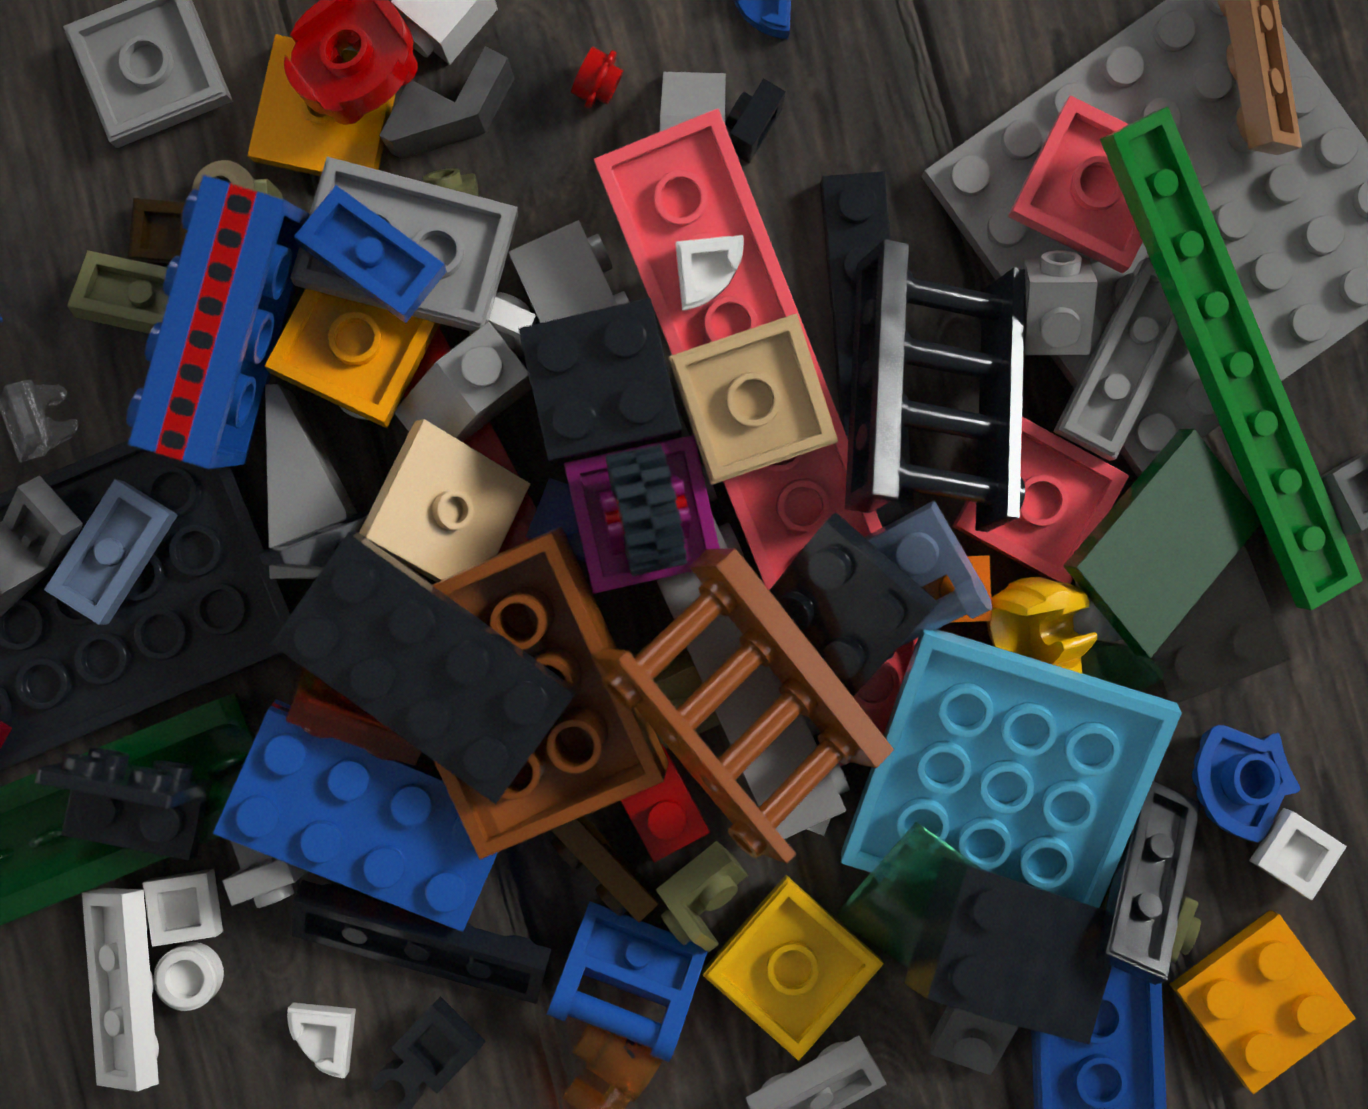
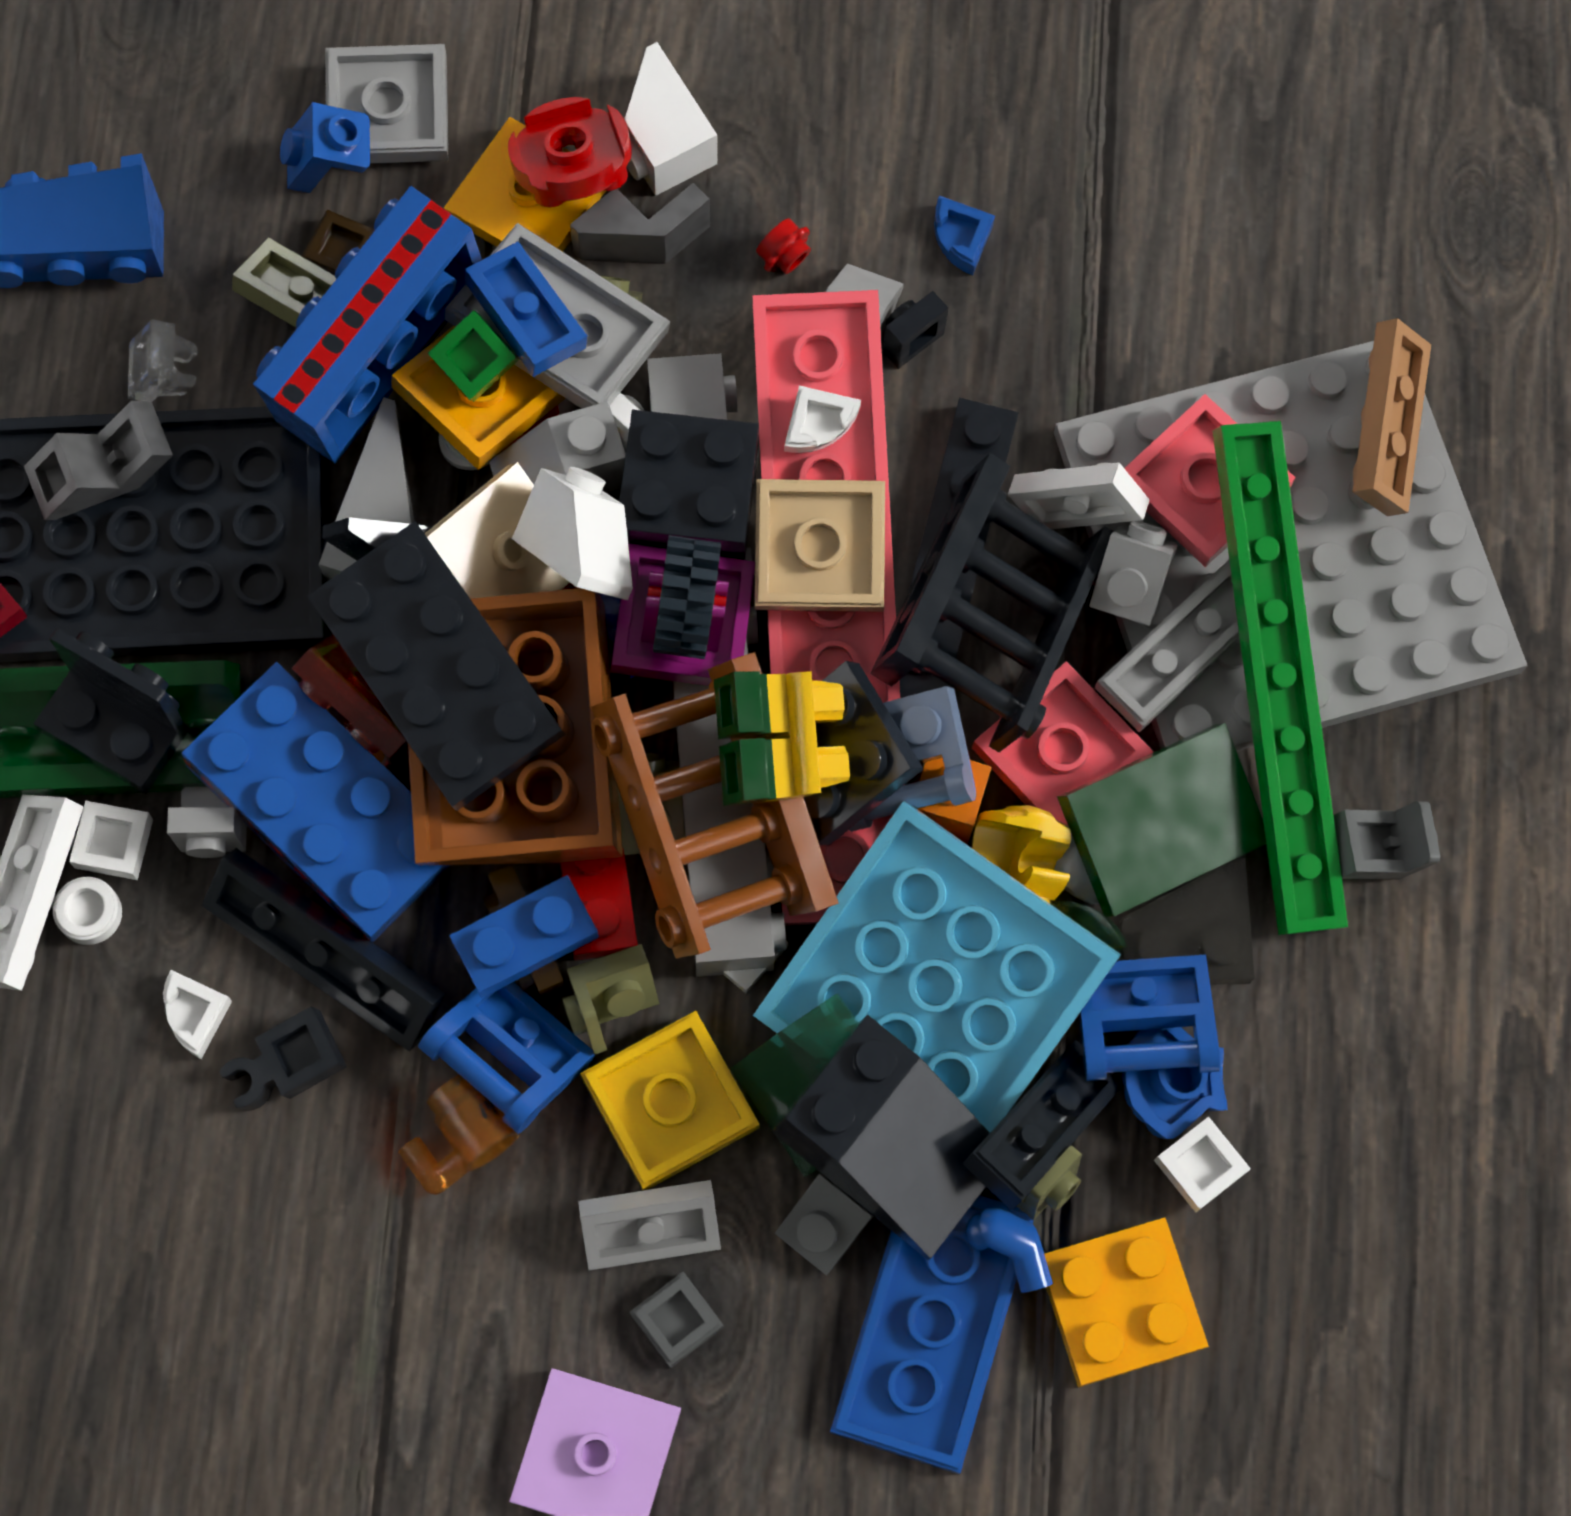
camera: 15 degrees right, 15 degrees down
sand blue plate [44,479,178,625] -> none
none -> blue bracket [280,102,370,193]
none -> green plate [428,310,520,402]
none -> blue plate [449,875,599,998]
none -> white slope [512,467,633,600]
none -> hips [714,671,850,806]
none -> blue arm [966,1208,1053,1293]
none -> white plate [1008,462,1150,529]
none -> blue plate [1079,954,1220,1081]

